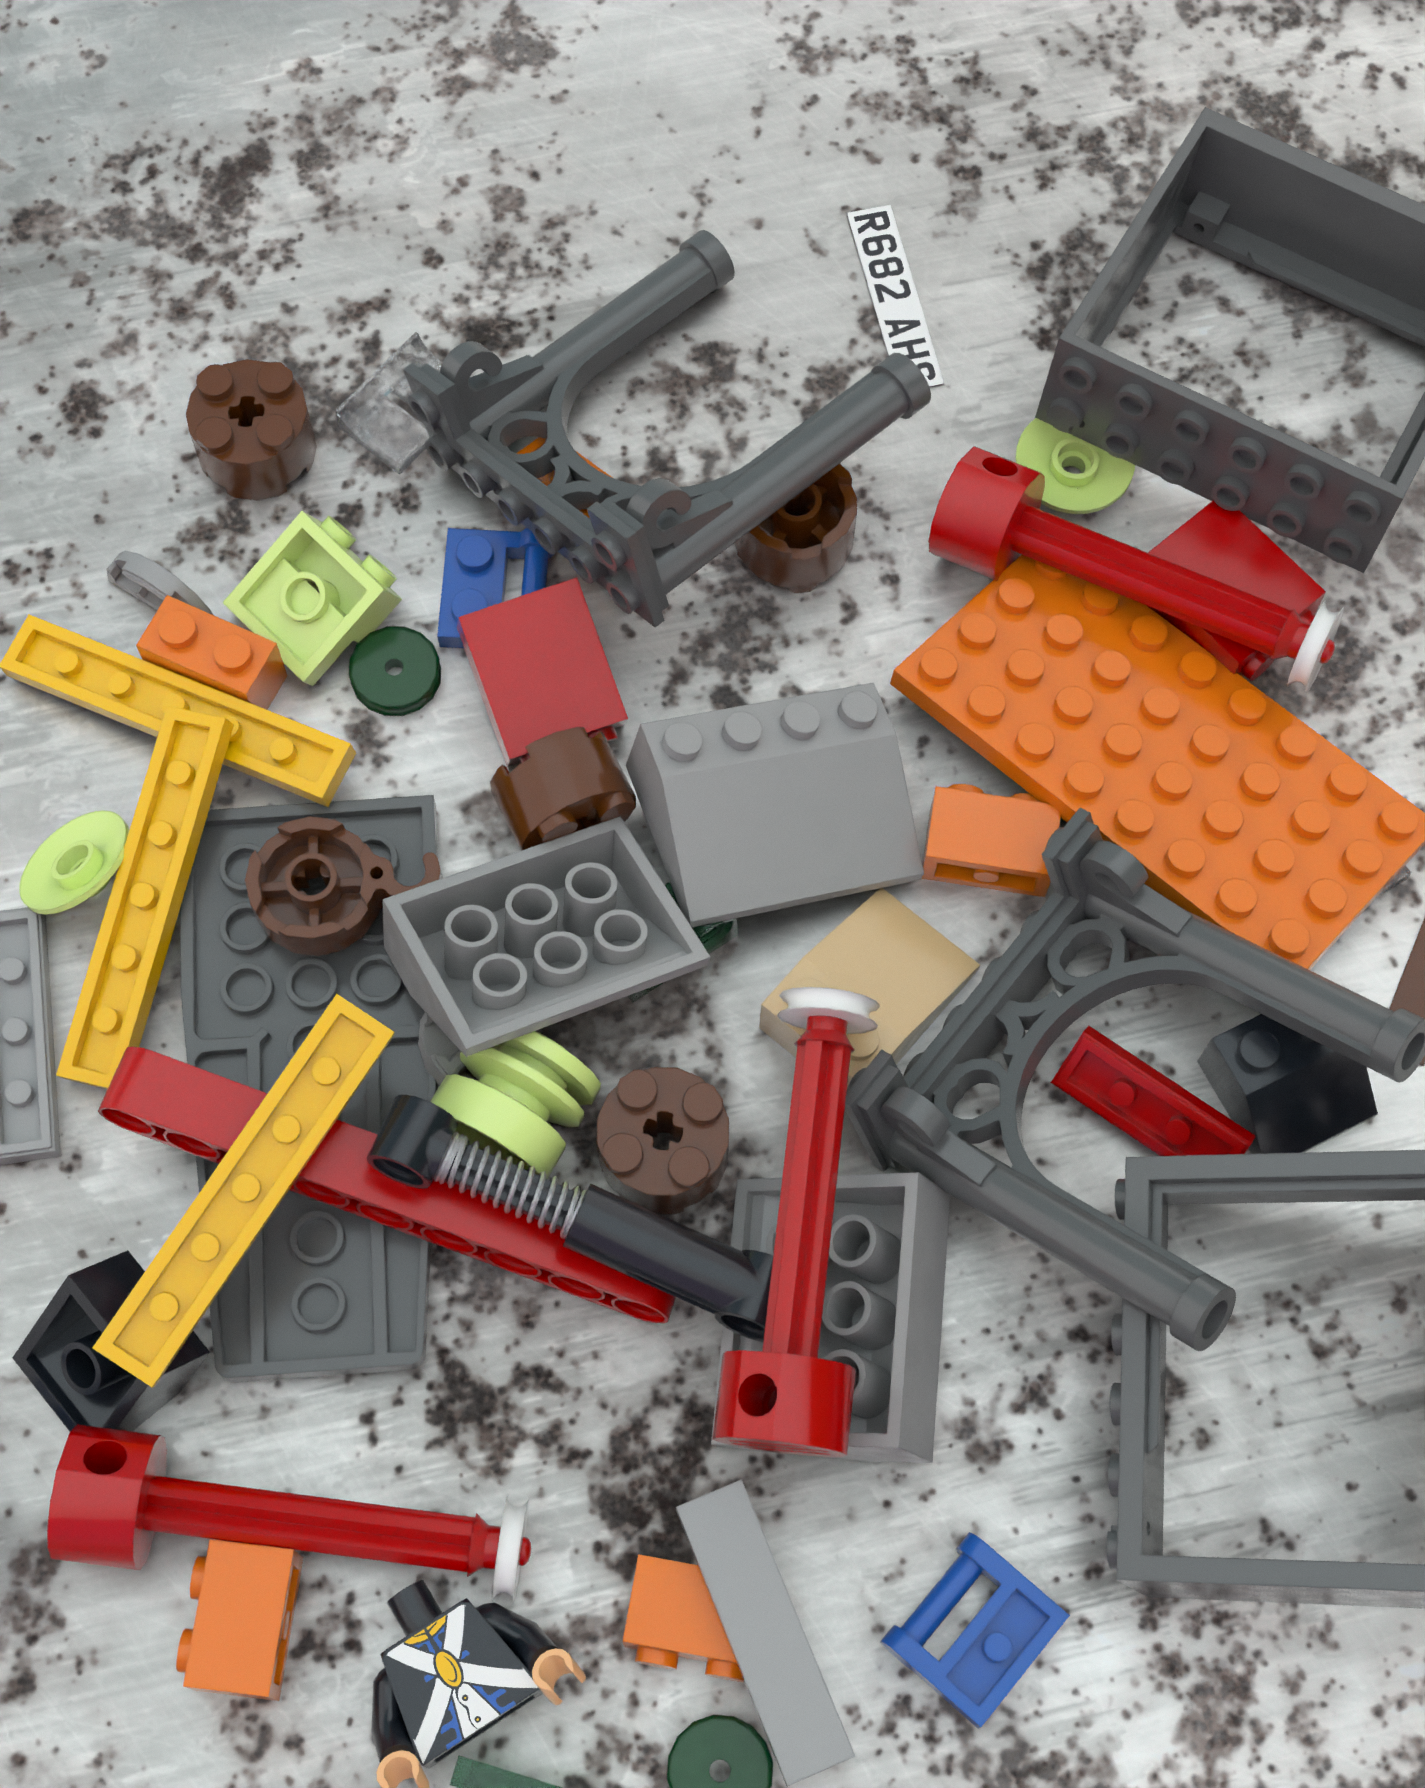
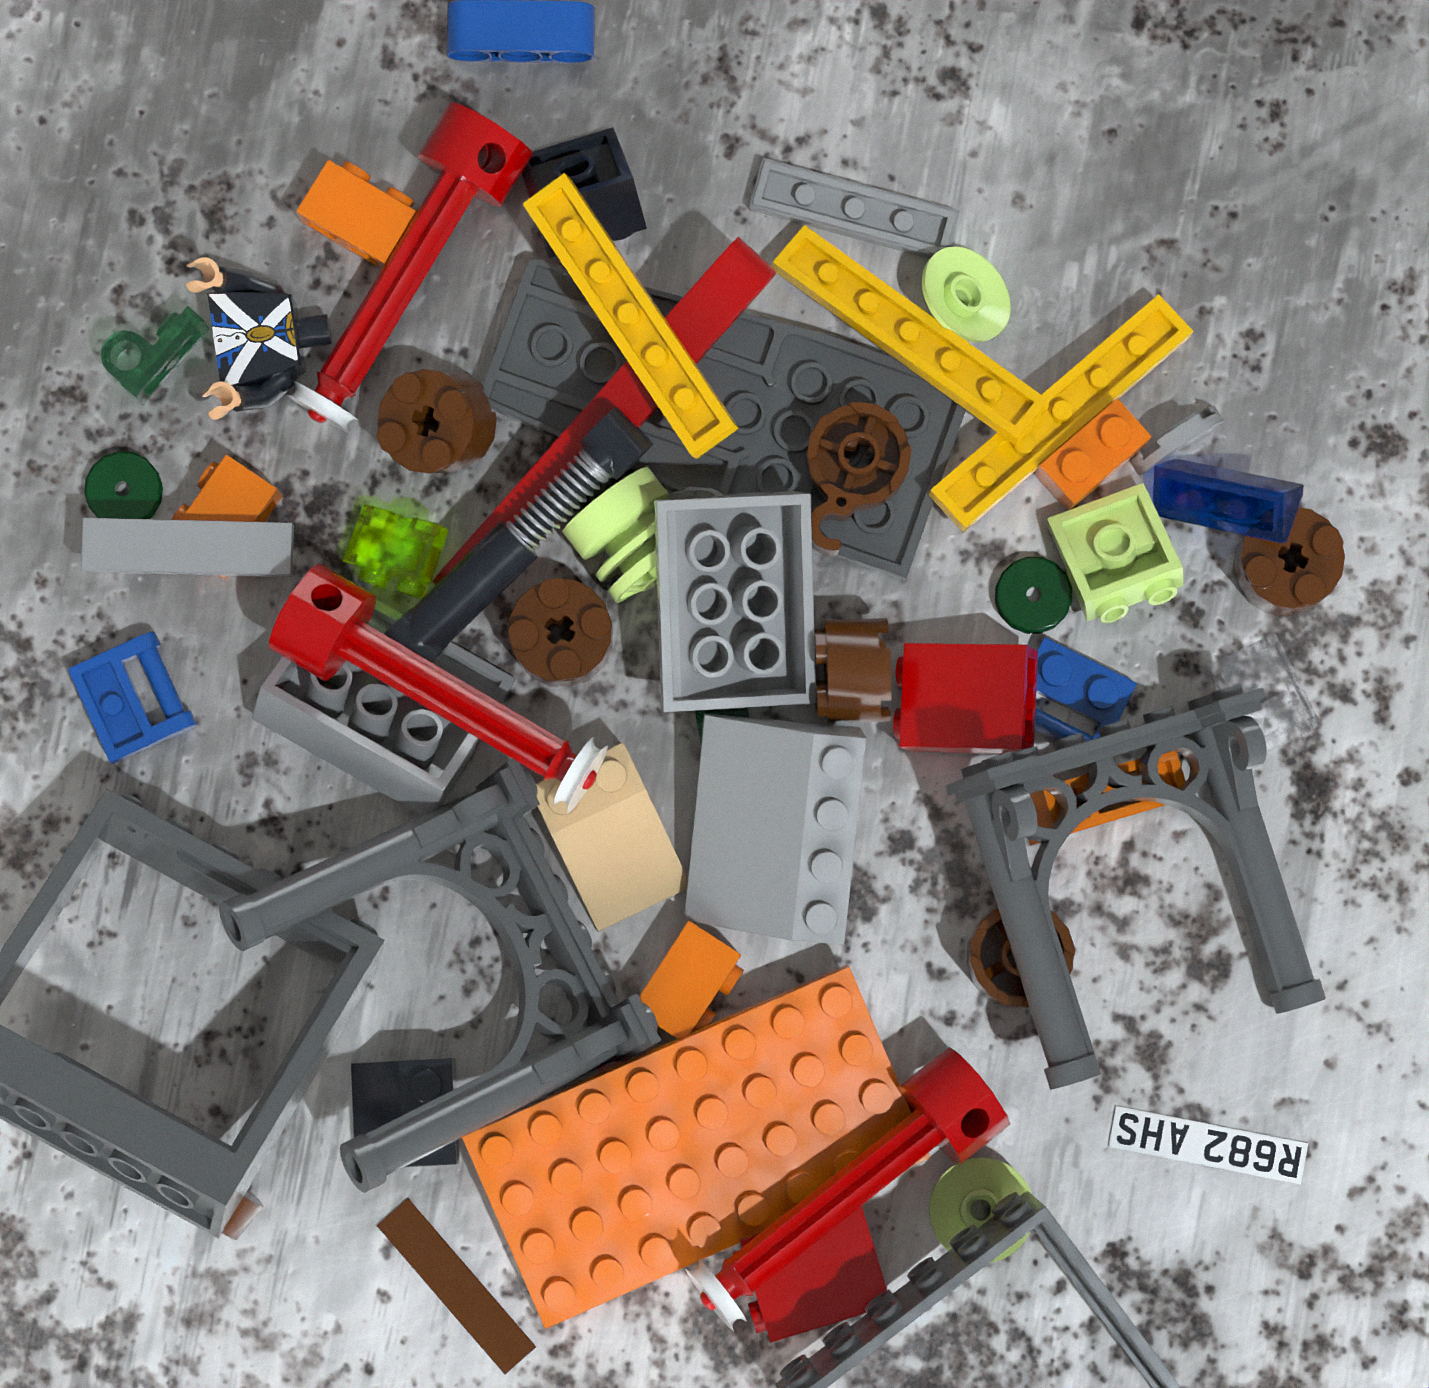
camera: 115 degrees right, 15 degrees up
red tile [1050,1025,1256,1156] -> none
none -> clear neon green cylinder [342,504,449,600]
none -> reddish brown brick [376,369,497,474]
none -> clear blue slope [1153,459,1304,543]

